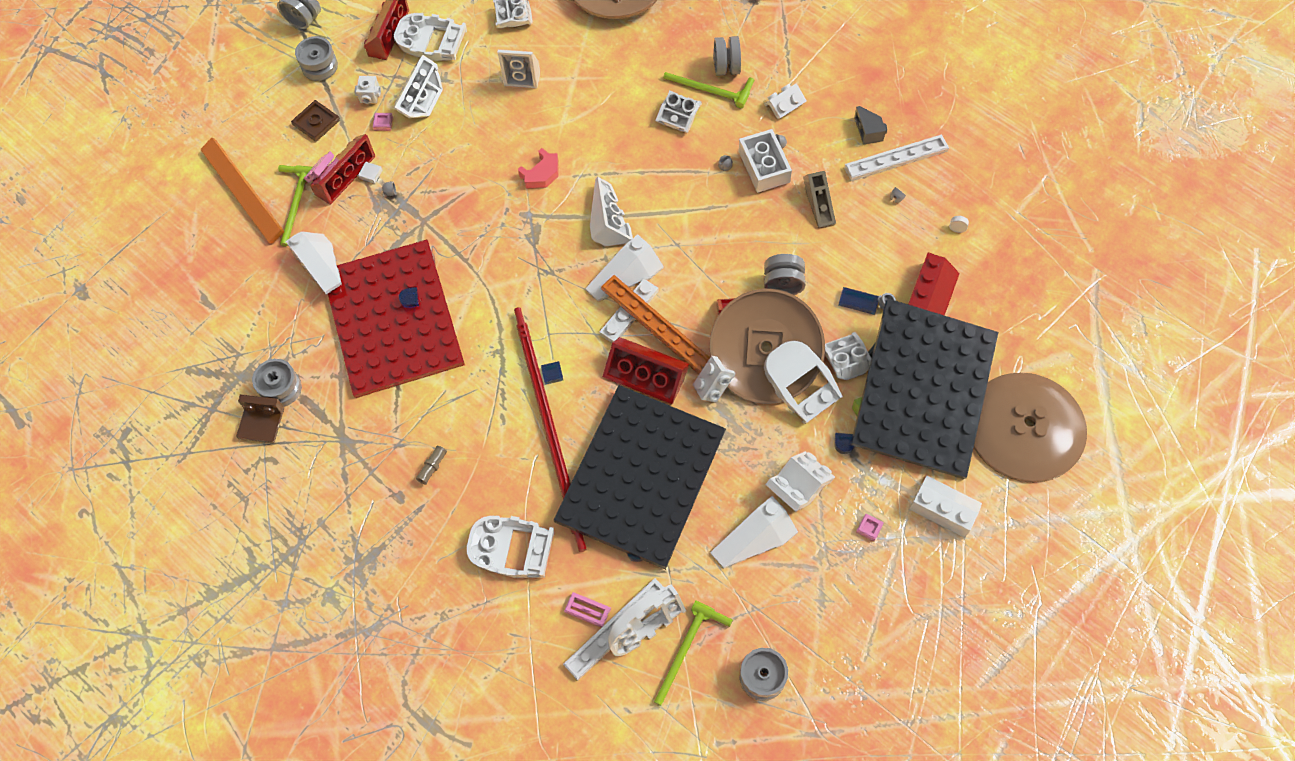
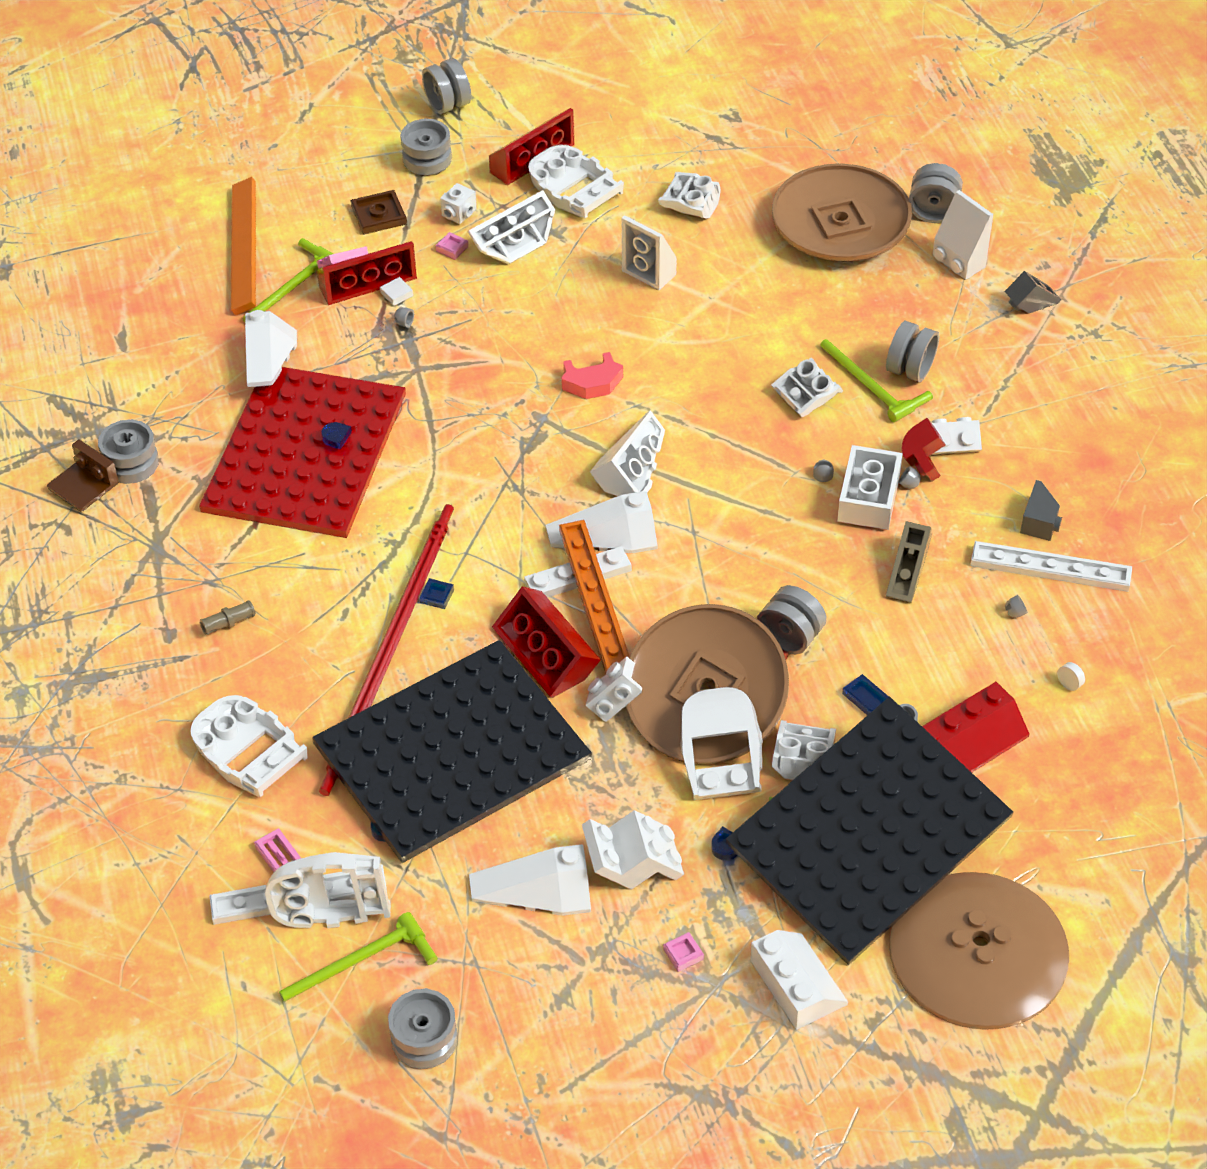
camera: 30 degrees right, 15 degrees down
none -> red brick [902,418,946,481]

